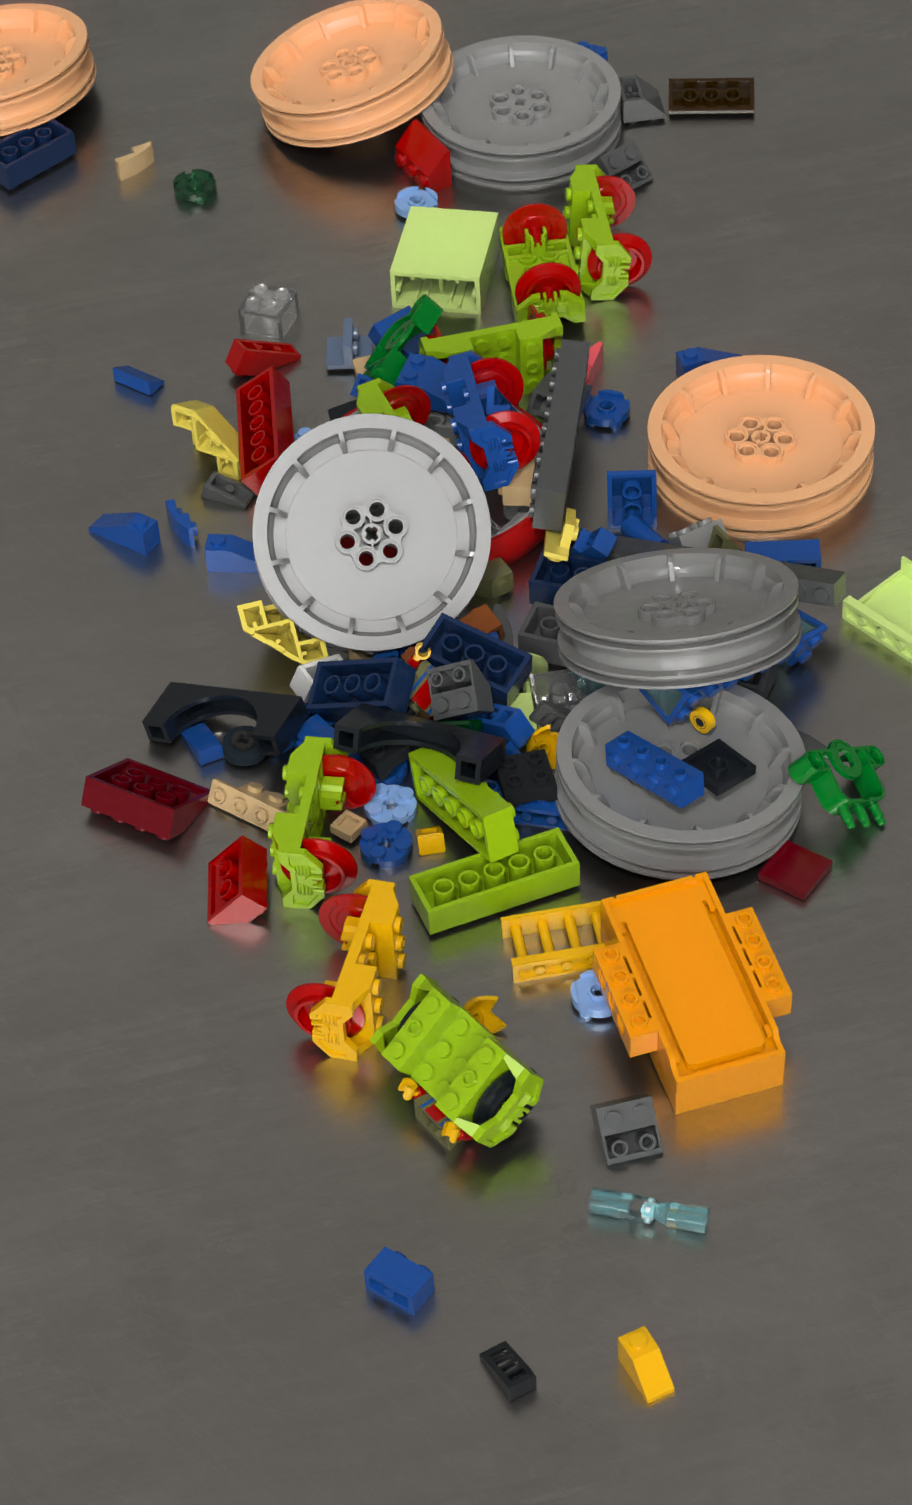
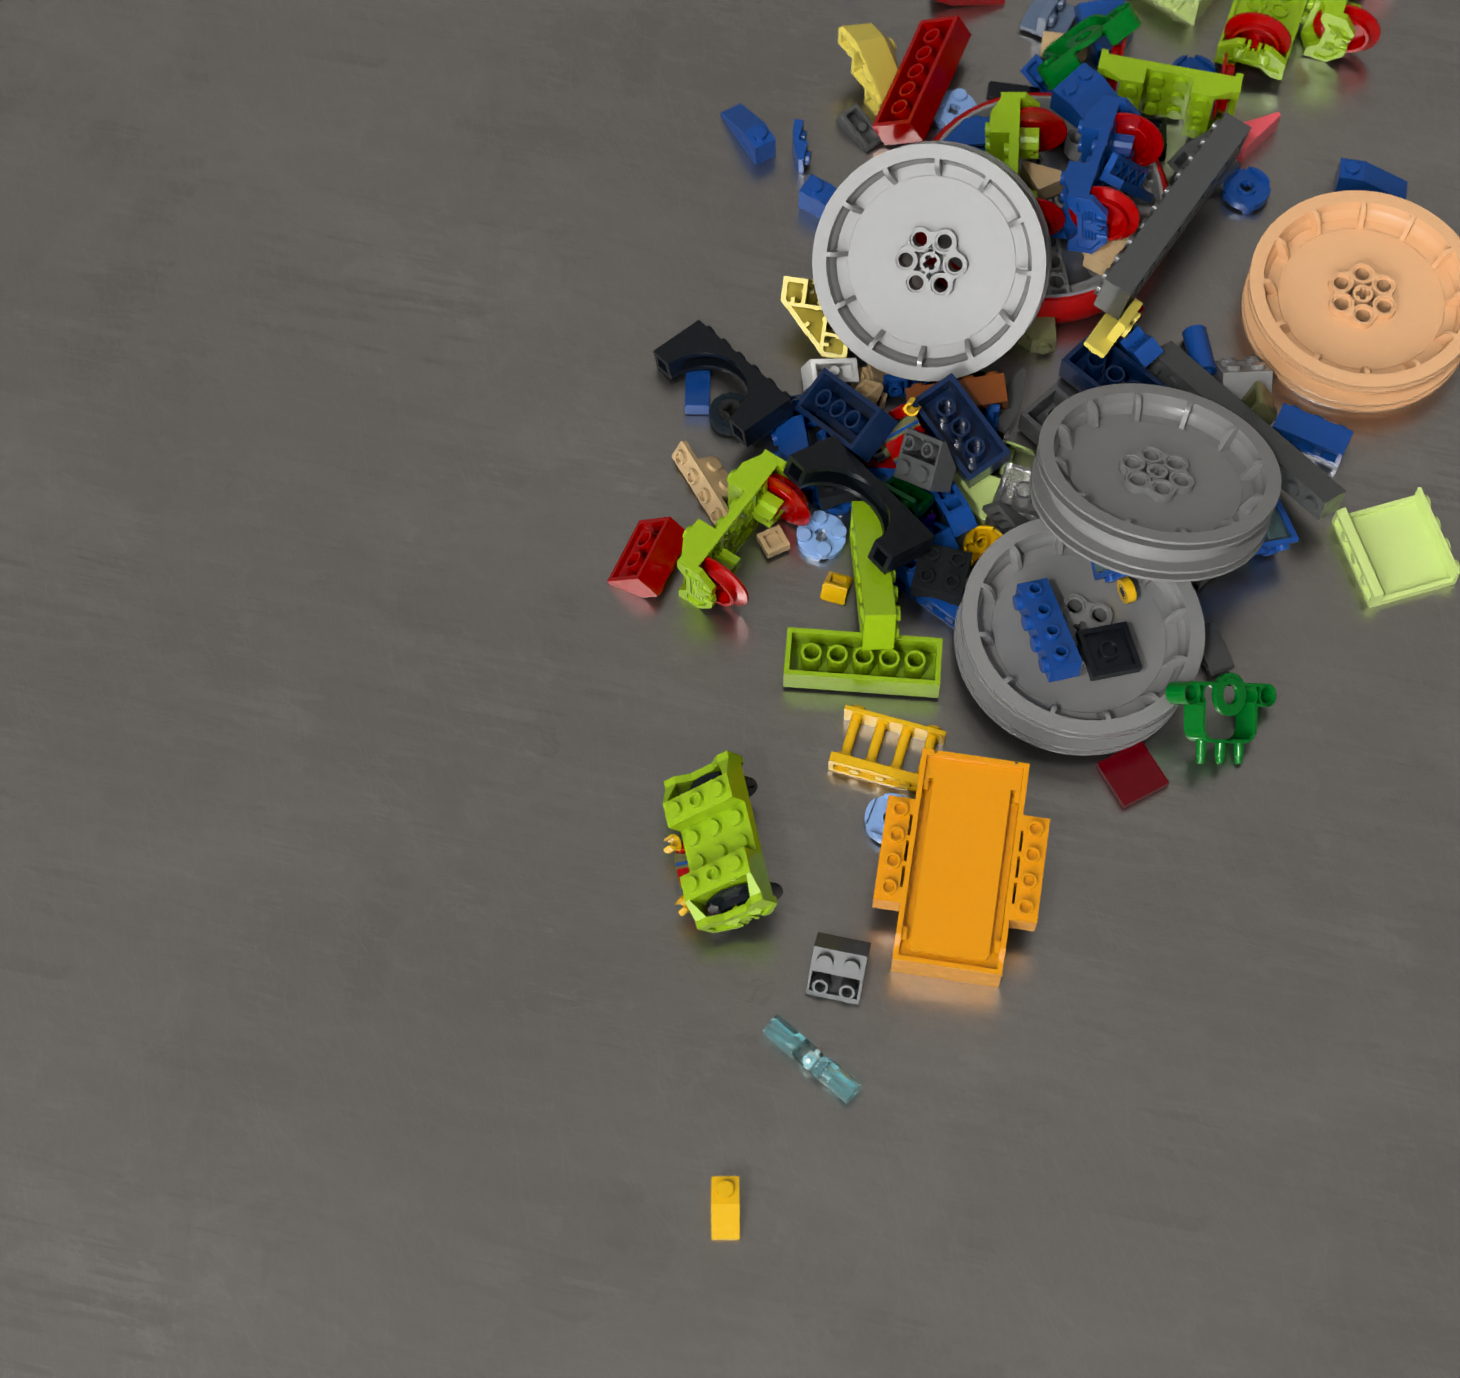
camera: 25 degrees right, 20 degrees up
dark red slope [81,758,210,840] -> none
yellow piece [286,879,407,1062] -> none
blue plate [359,820,413,869] -> none
blue brick [364,1246,435,1315] -> none
yellow piece [463,995,507,1034] -> none
black slope [479,1341,537,1401] -> none
blue slope [607,470,657,530] -> none

